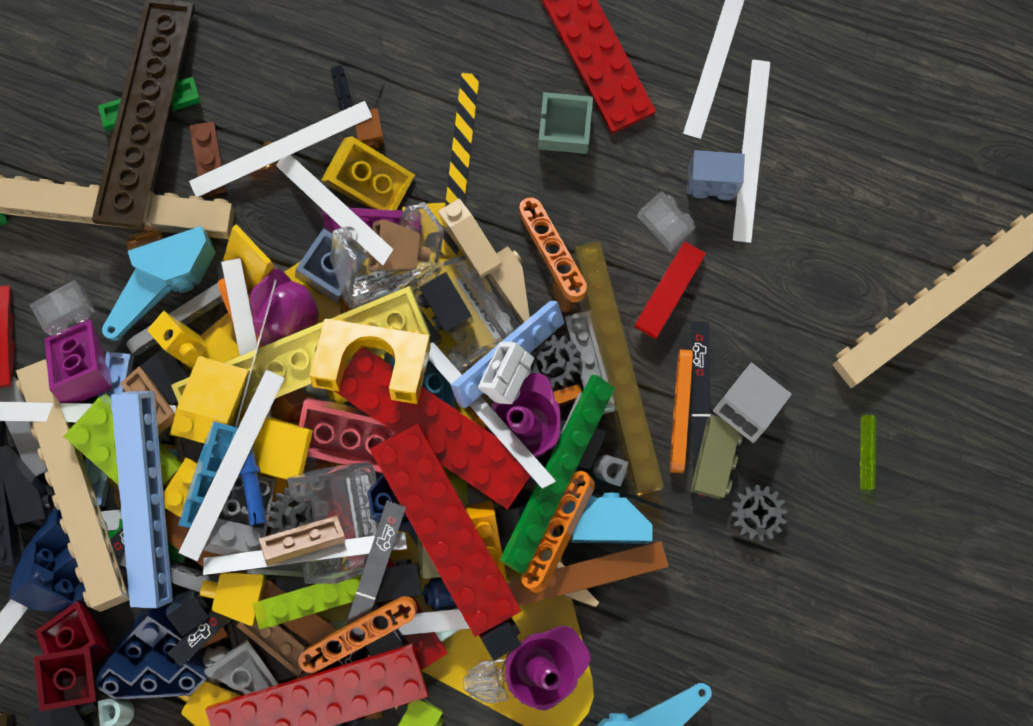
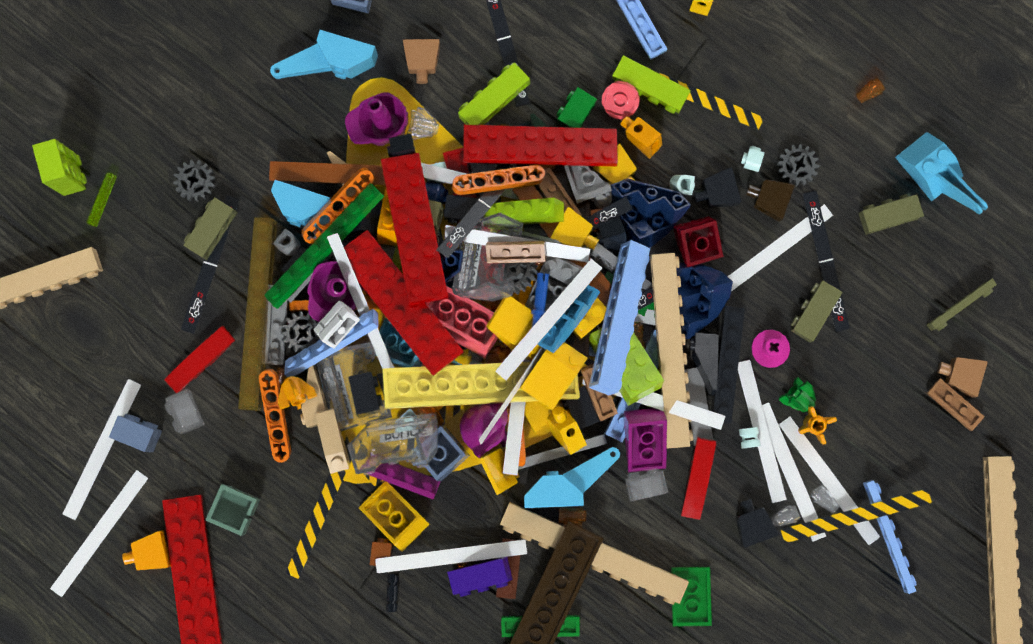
camera: 160 degrees left, 5 degrees up
dark red slope [33,647,96,711] -> none
white sticker [276,155,393,265] -> none
yellow arch [309,318,431,404] -> none
medium nougat torso [368,220,431,272] -> none
orange beam [670,349,693,473] -> none
light grey brick [713,362,791,443] -> none
none -> lime brick [32,139,87,196]
none -> light orange torso [122,530,171,570]
none -> light orange brick [278,376,317,410]
none -> dark purple brick [447,557,513,597]

